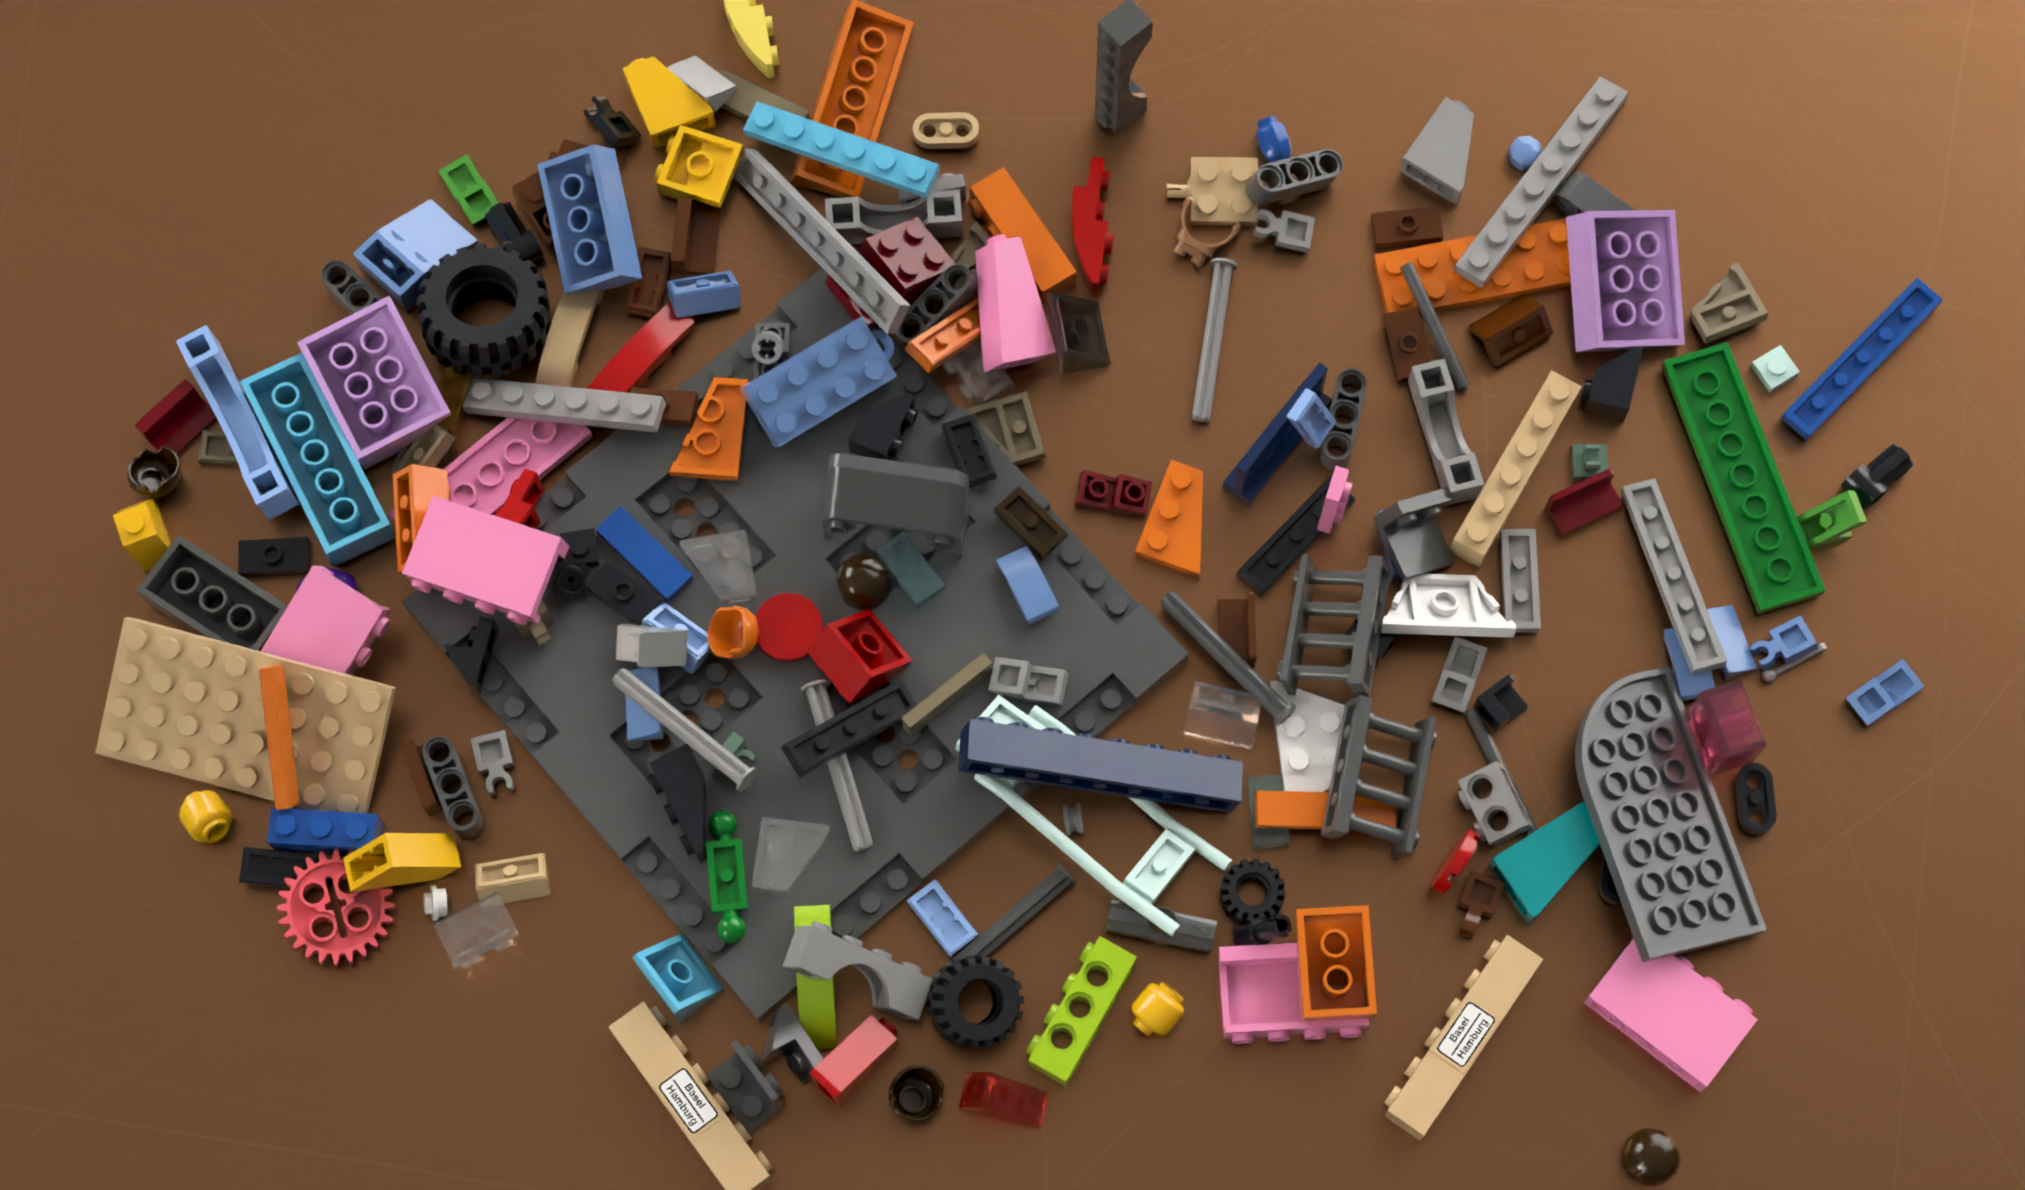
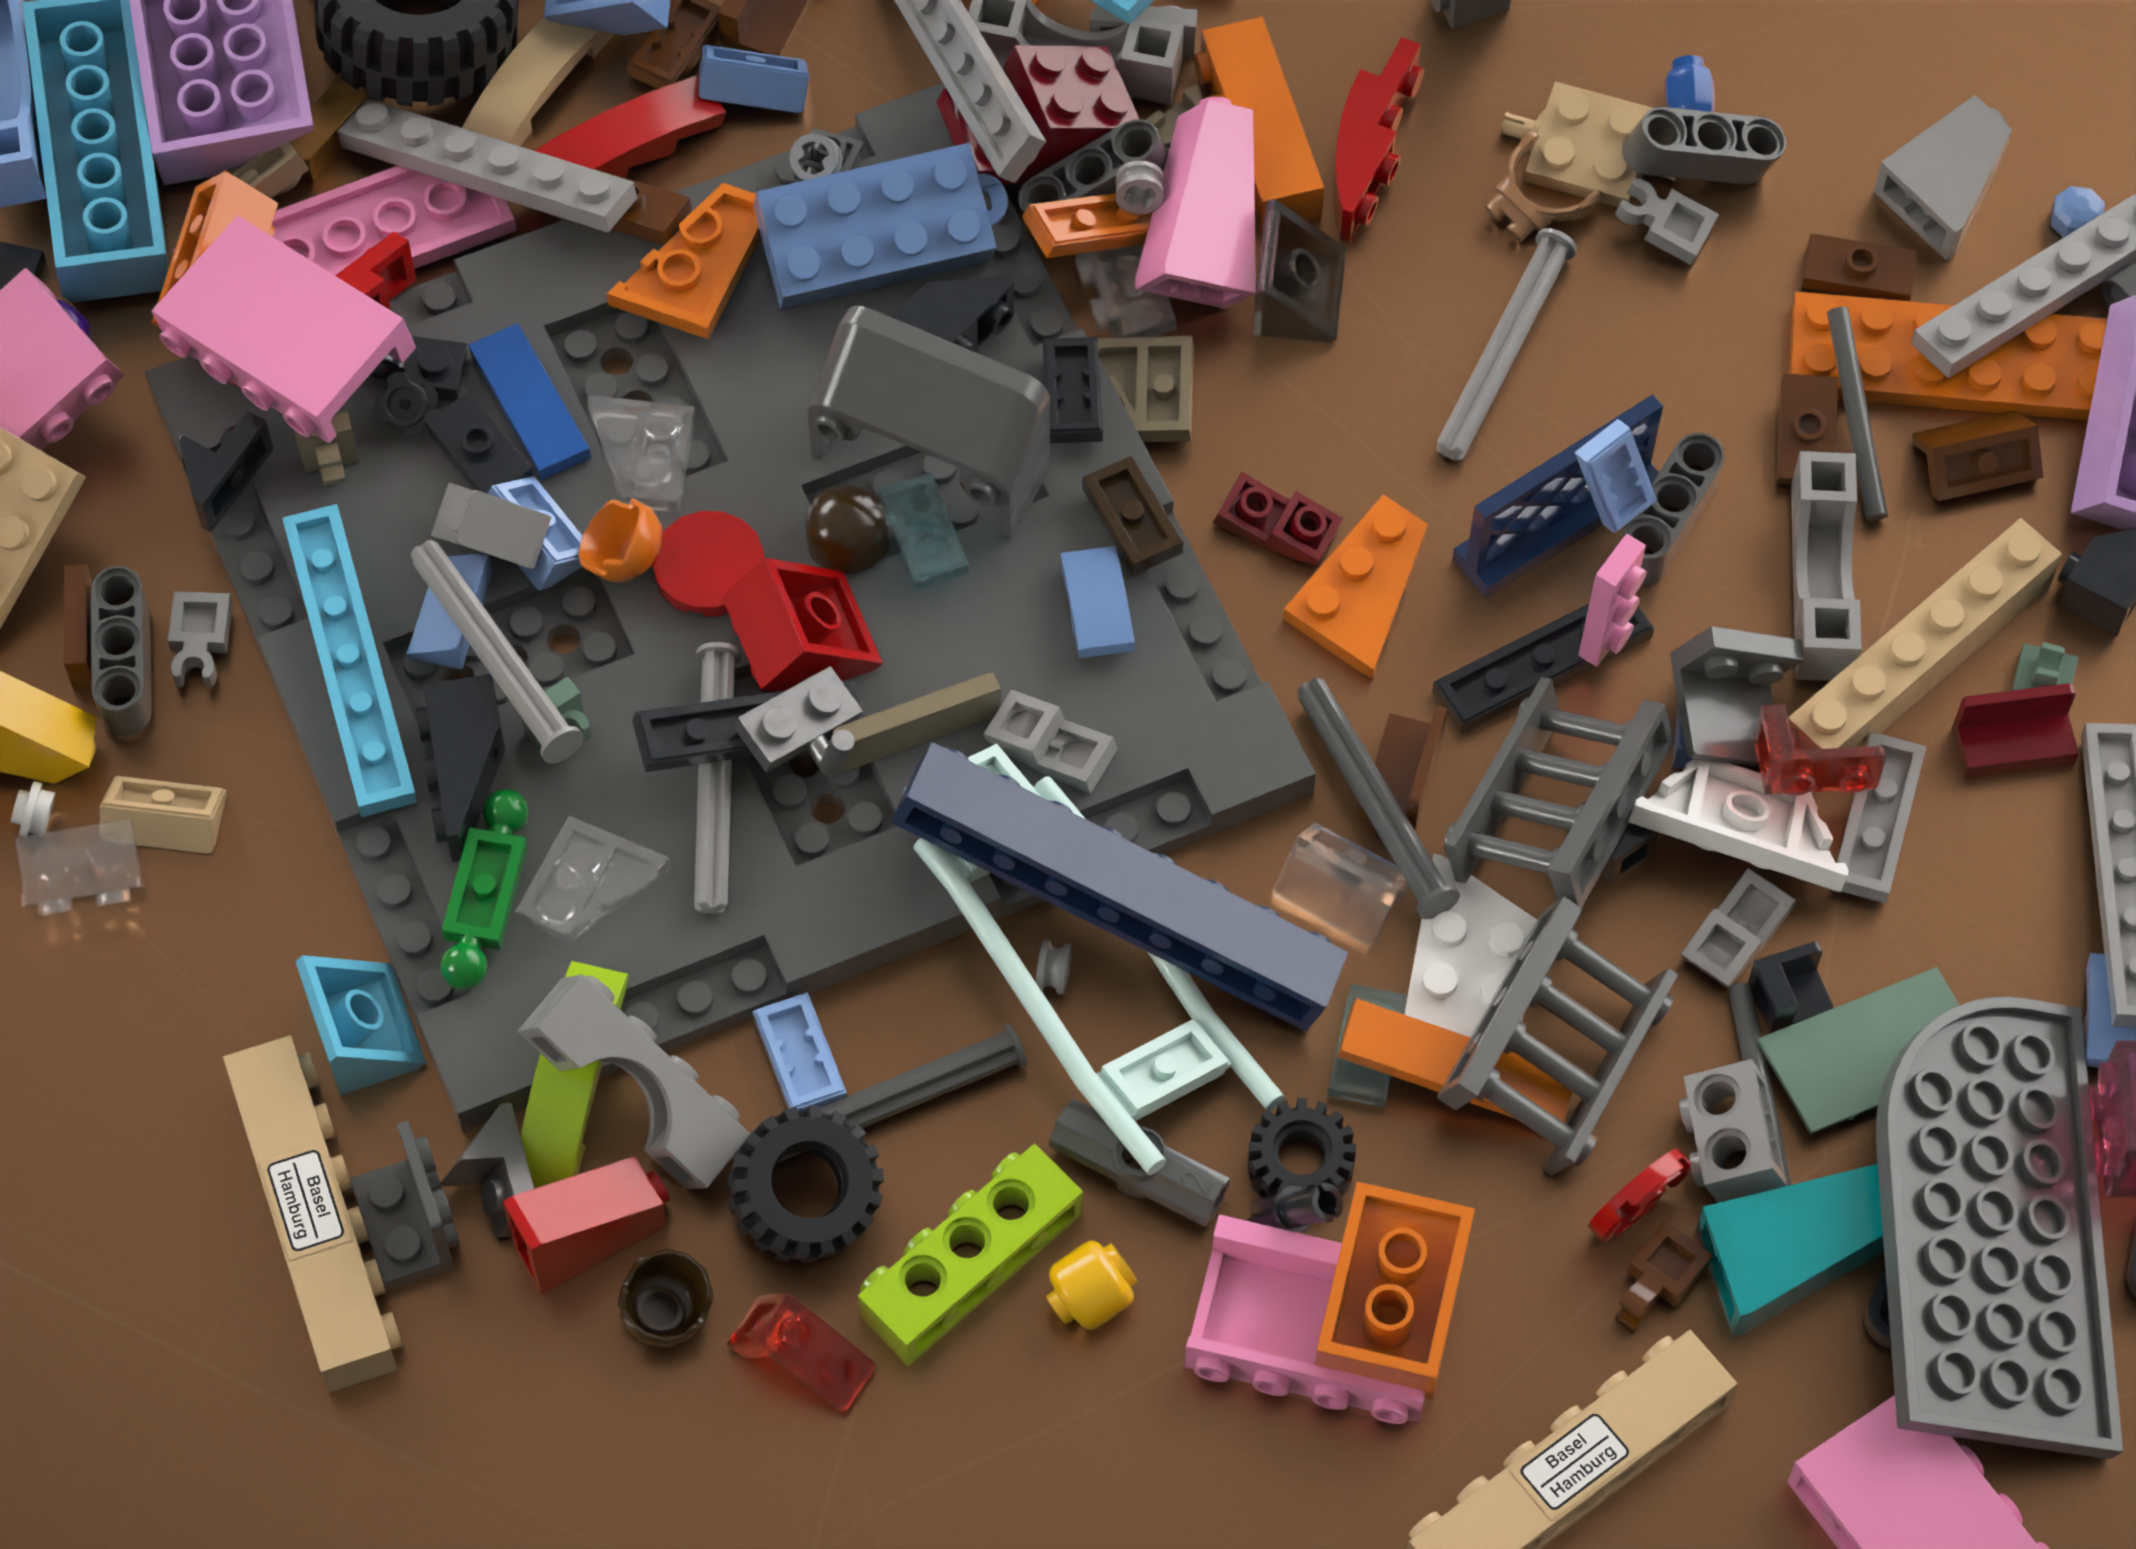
camera: 15 degrees right, 10 degrees down
none -> medium azure plate [282,504,418,817]
none -> flat silver plate [734,666,863,776]
none -> light grey bush [1116,161,1164,214]
none -> clear red bracket [1754,704,1886,796]
none -> sand green window [1757,967,1959,1135]

